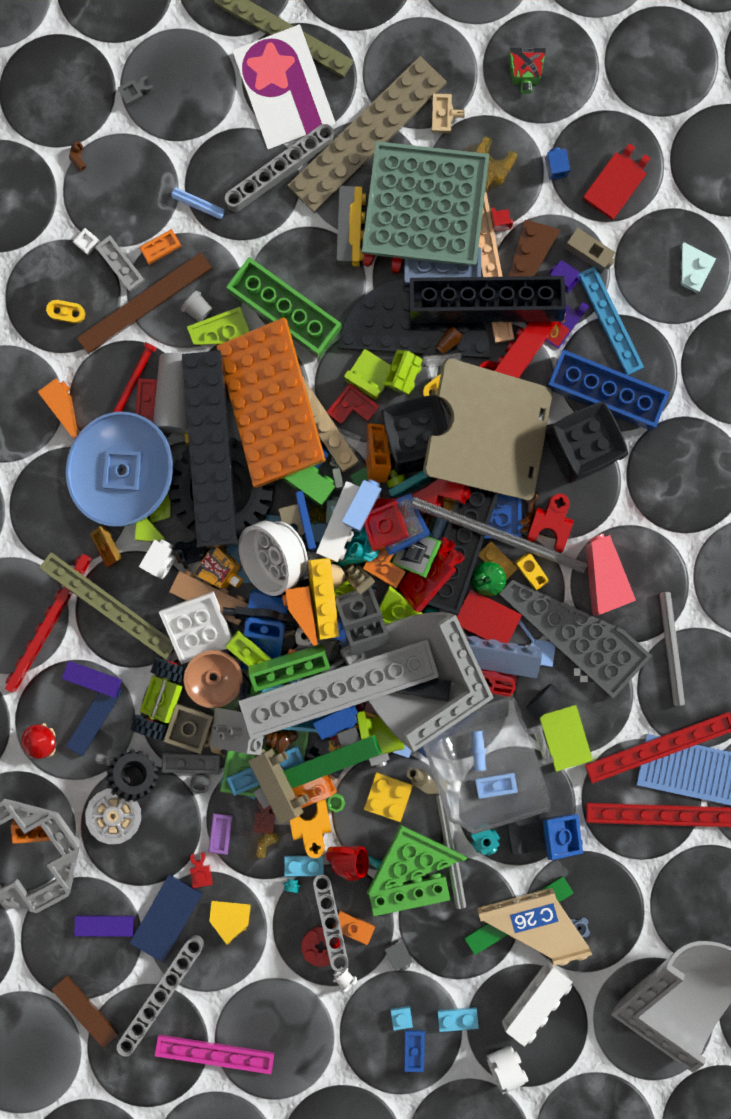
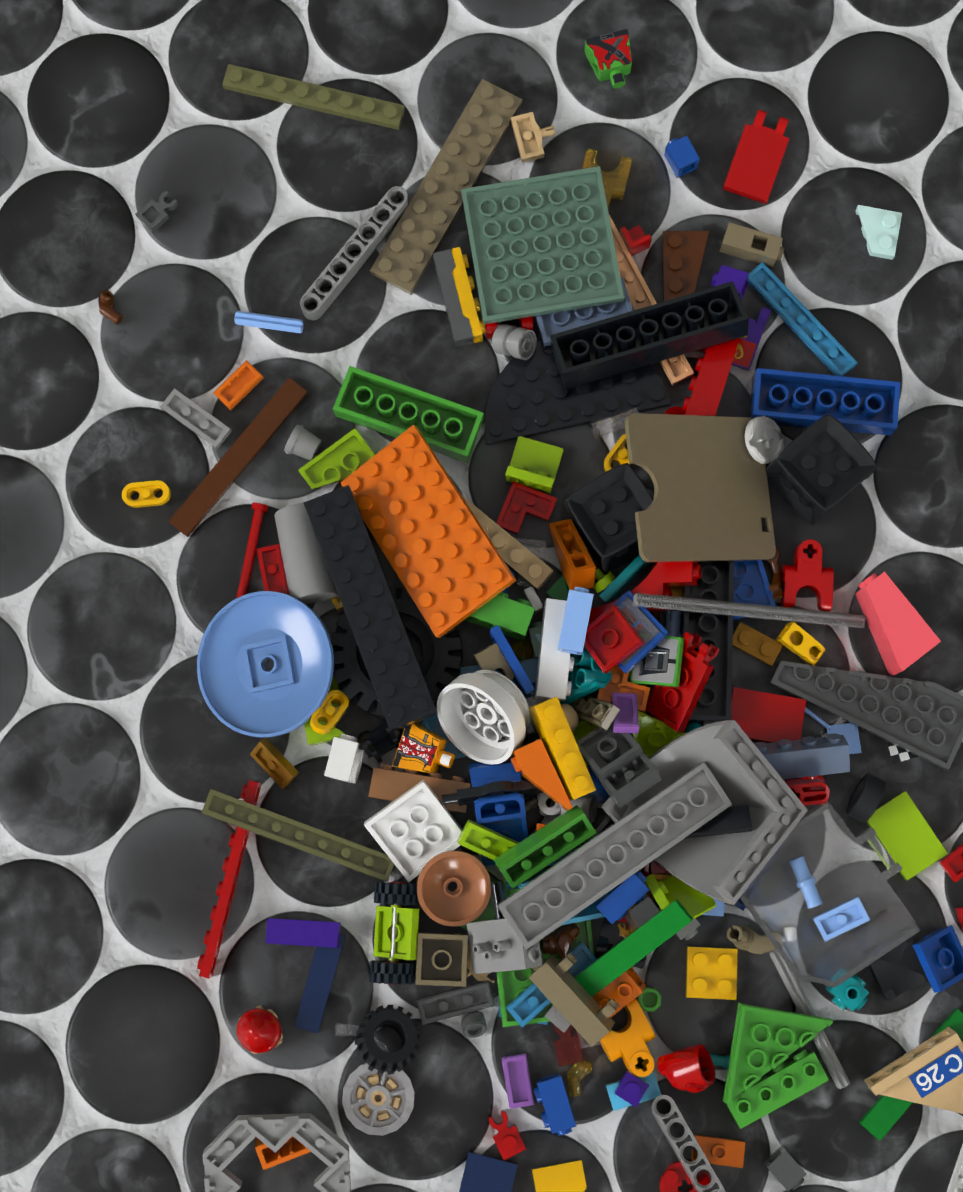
camera: 10 degrees left, 5 degrees down
orange slope [38,378,78,439] -> none
white tile [73,228,100,255] -> none
sticker [232,24,336,149] -> none
teal plate [283,879,301,893] -> none
lime brick [383,350,423,395] -> none
reddish brown cone [435,326,463,355] -> none
green hair [471,561,507,597] -> none
none -> yellow plate [310,690,349,734]
none -> light grey wheel [492,324,537,360]
none -> blue brick [533,1073,576,1136]
none -> medium lavender tile [611,693,639,734]
none -> dark purple plate [614,1071,649,1107]
none -> white tile [744,416,784,464]

